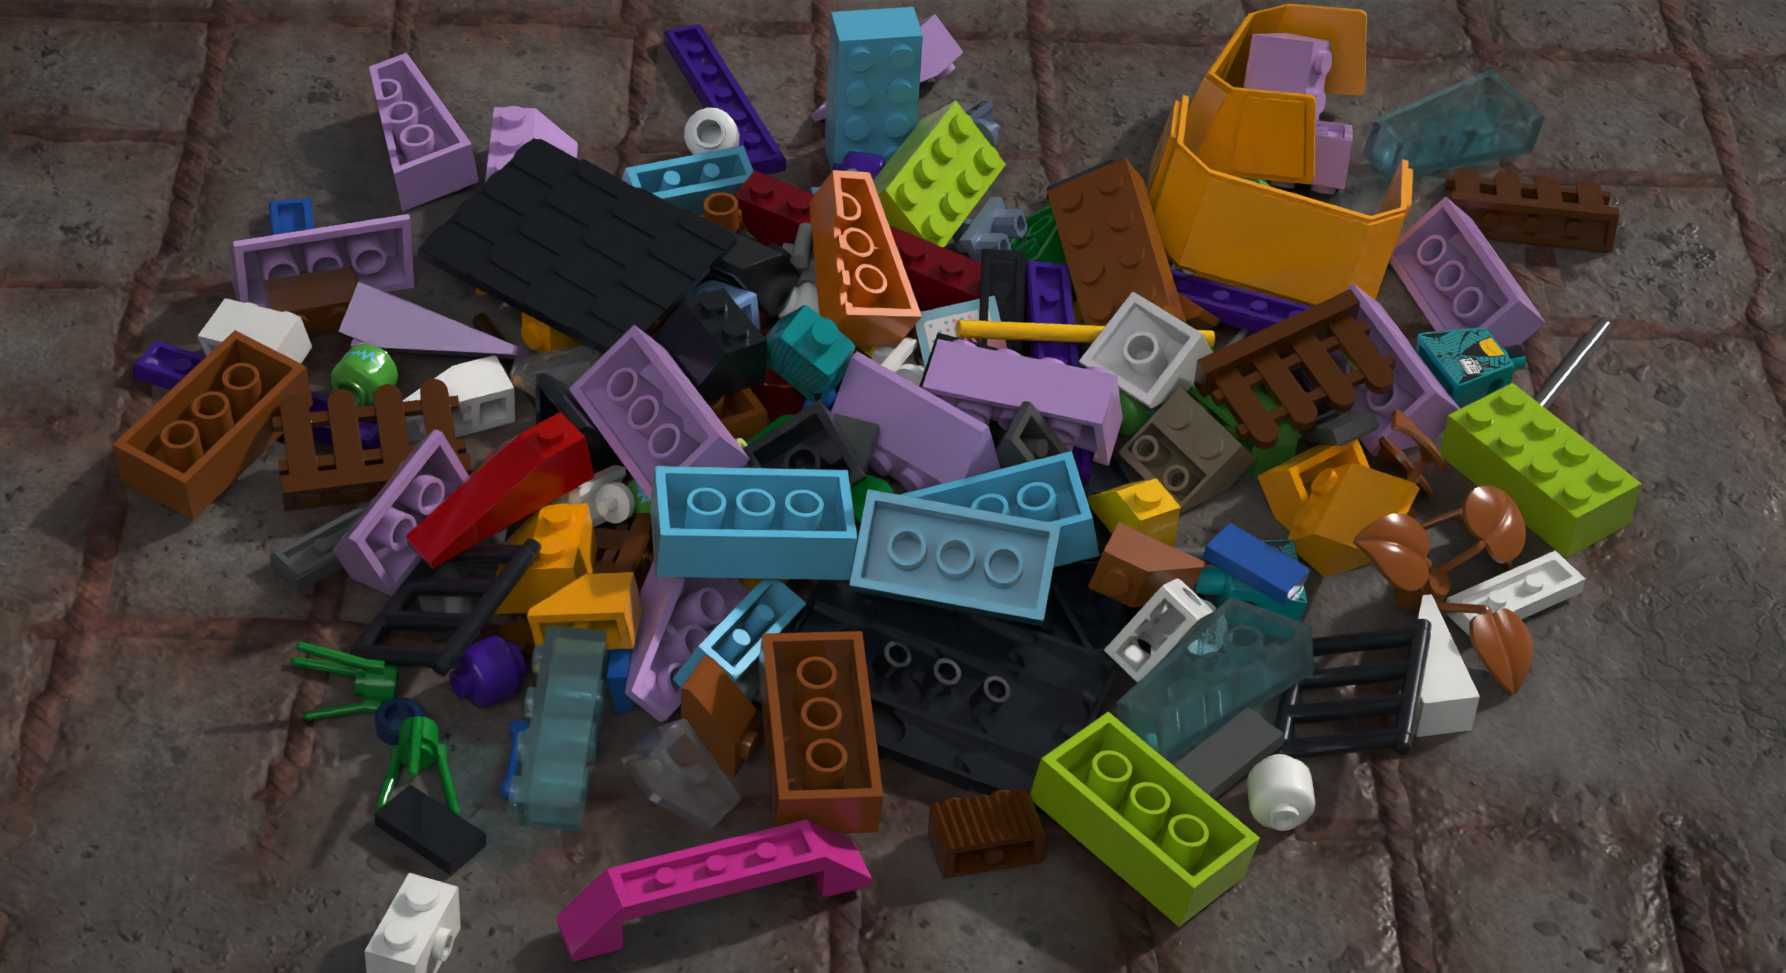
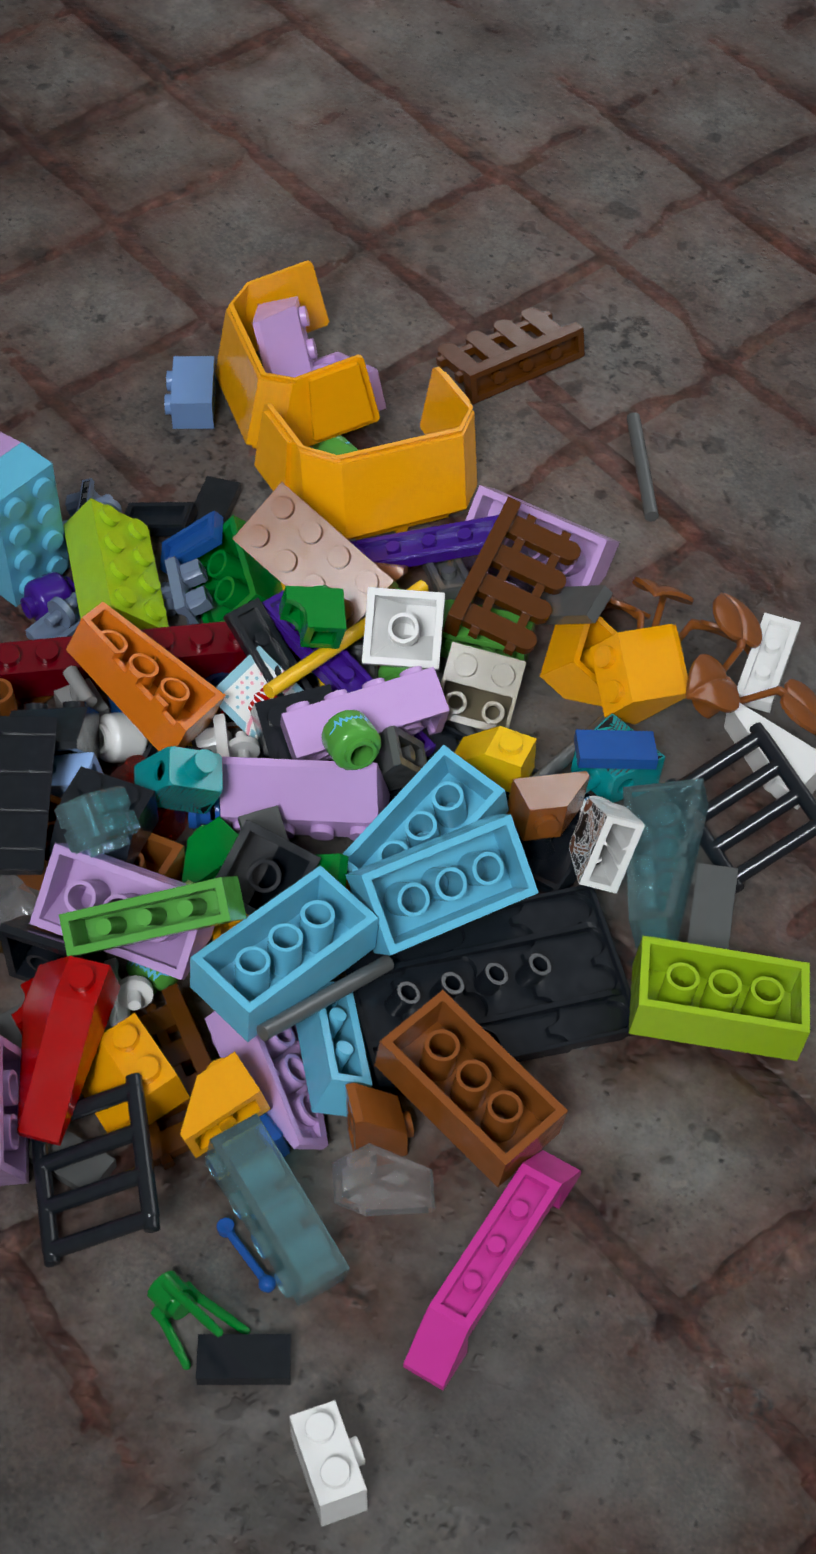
camera: 35 degrees left, 10 degrees up
green plant [290,642,399,721] -> none
dark blue tile [374,698,425,746] -> none
dark purple head [449,636,527,708] -> none
reddish brown brick [927,787,1046,879] -> none
white head [1247,754,1315,831] -> none
clear light blue wedge [1362,69,1545,179] -> none
lavender slope [1389,197,1546,348] -> none
teal torso [1415,327,1526,409] -> none
lime brick [1440,383,1642,558] -> none
none -> clear light blue brick [55,786,141,858]
none -> bright green brick [59,876,247,956]
none -> black tile [124,502,198,537]
none -> blue tile [160,510,223,574]
none -> medium blue brick [164,356,216,429]
none -> dark grey bar [257,955,394,1041]
none -> green brick [279,585,346,649]
none -> bright green head [321,710,381,770]

